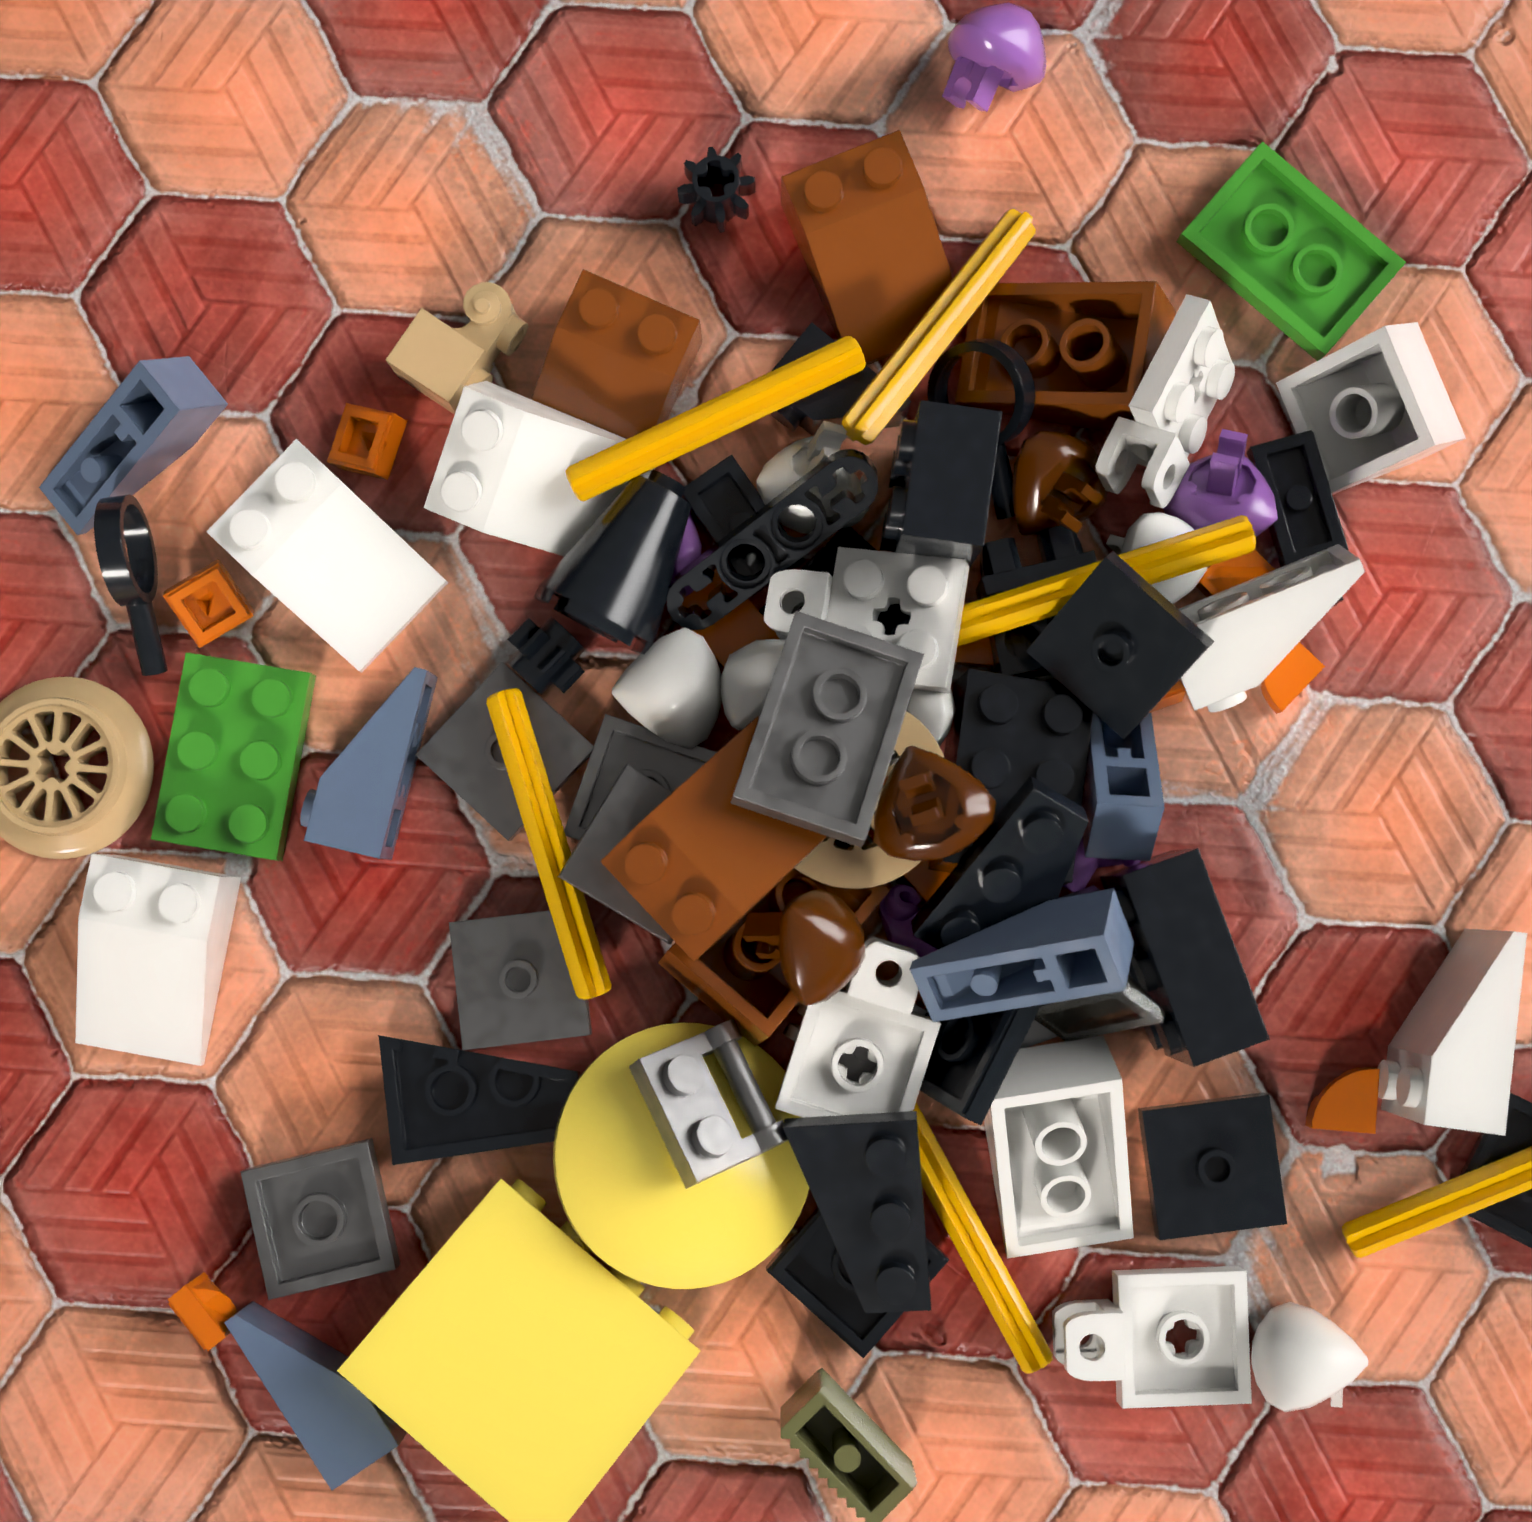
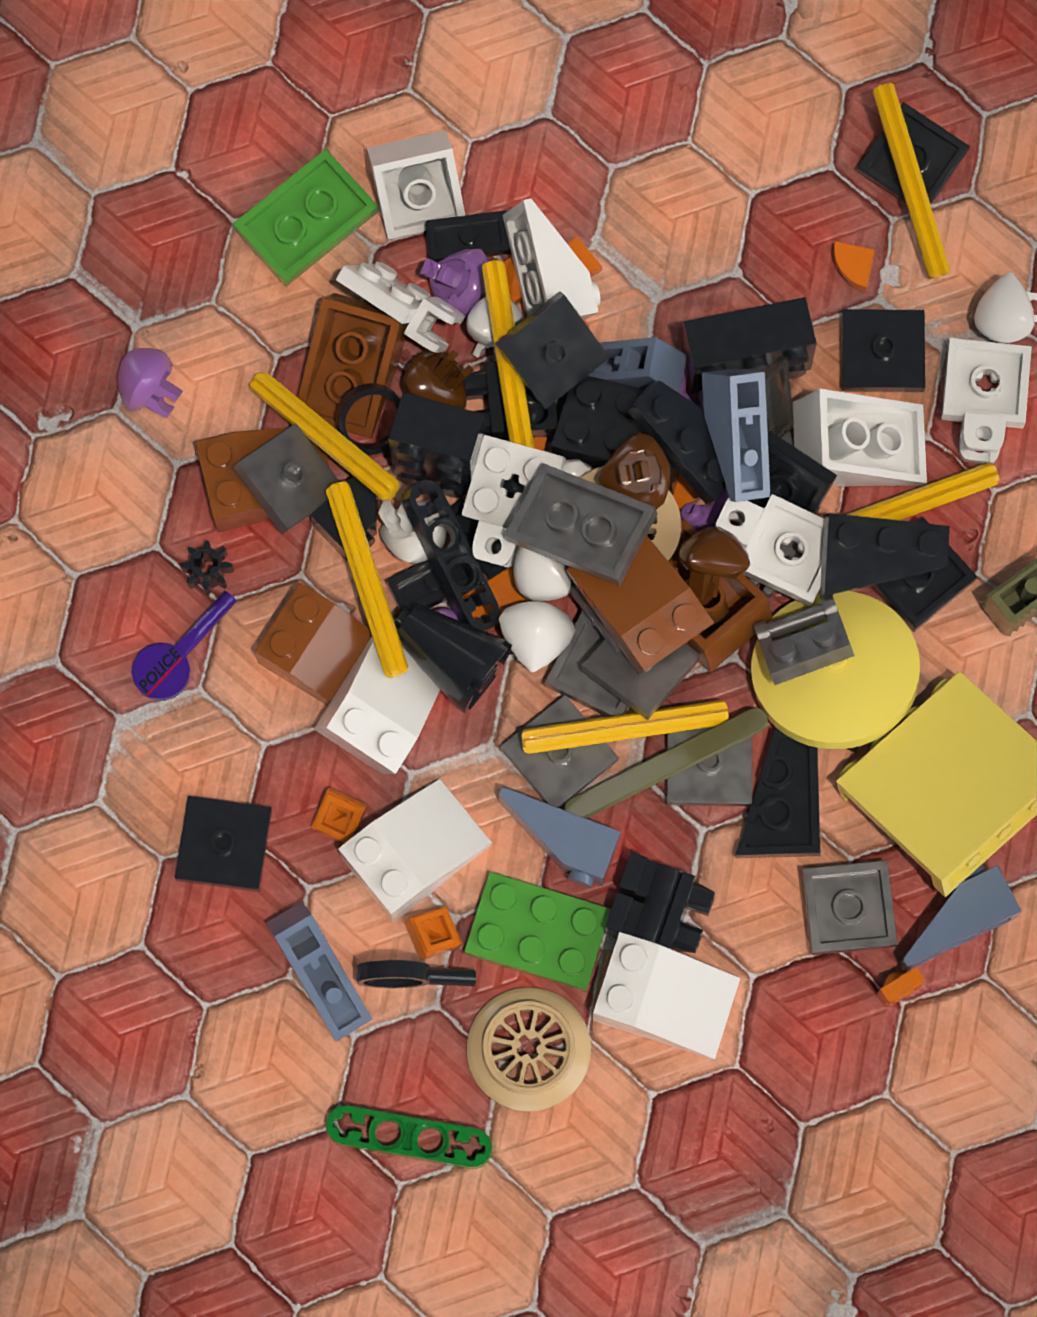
camera: 80 degrees left, 10 degrees down
tan brick [386,282,528,415] -> none
black gear [507,616,586,695] -> none
white slope [1378,929,1528,1136] -> none
none -> dark purple piece [132,591,237,701]
none -> black plate [175,796,273,892]
none -> flat silver plate [232,423,340,534]
none -> olive piece [564,708,768,819]
none -> black hips [605,851,715,953]

